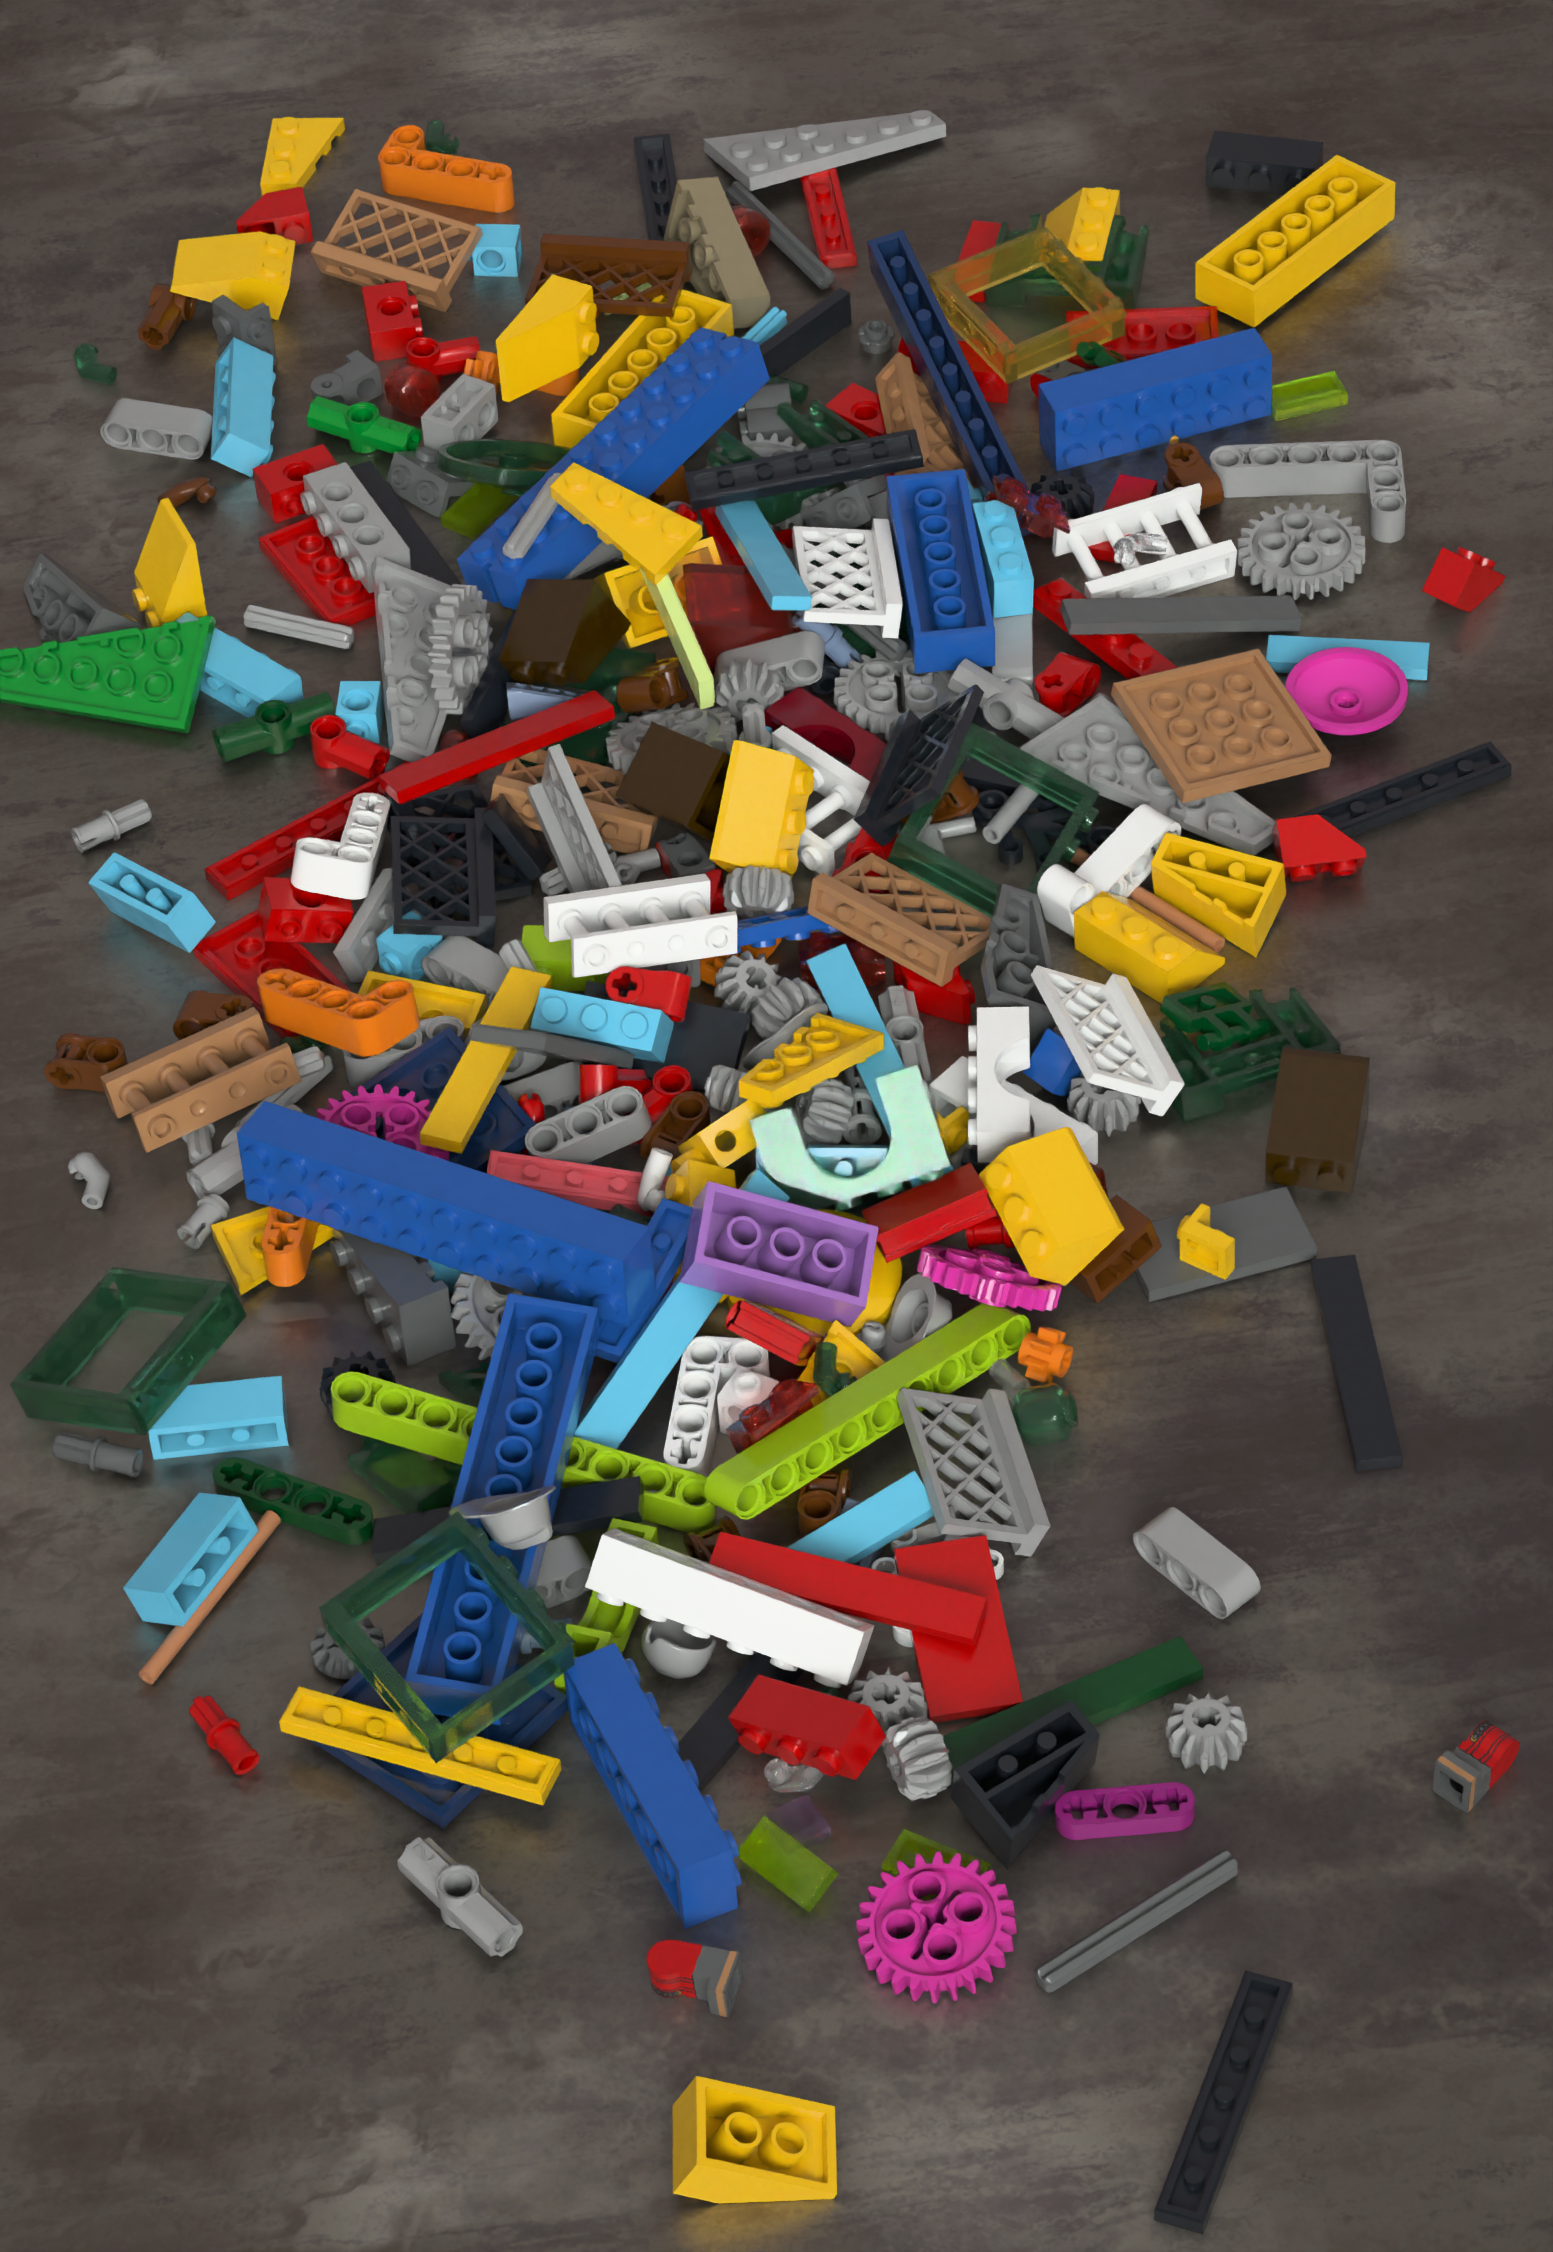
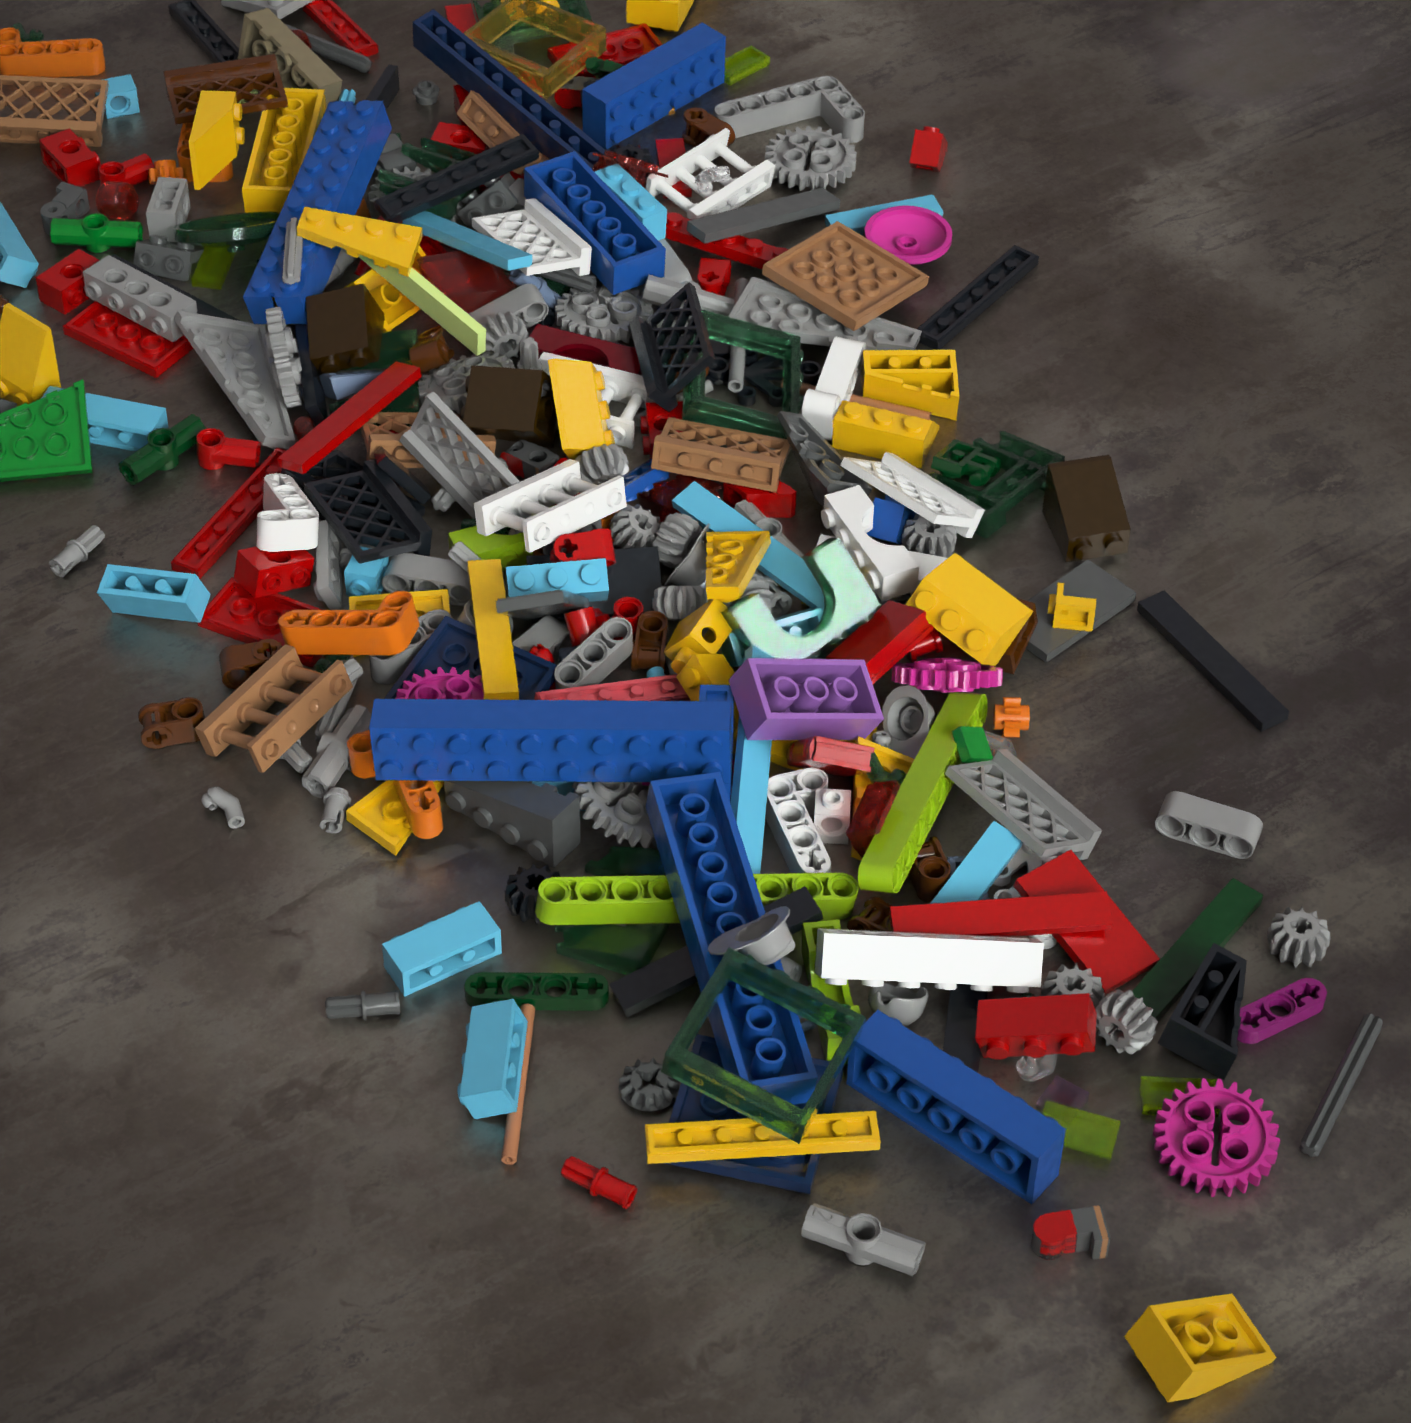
camera: 30 degrees left, 0 degrees up
clear green window [10,1267,247,1435] -> none
light grey axle [243,605,355,650] -> none
medium azure brick [335,681,384,743] -> none
white arm [637,1148,673,1213] -> none
clear green head [1011,1383,1078,1447] -> none
red slope [1272,814,1367,882] -> none
none -> green tile [952,726,993,763]

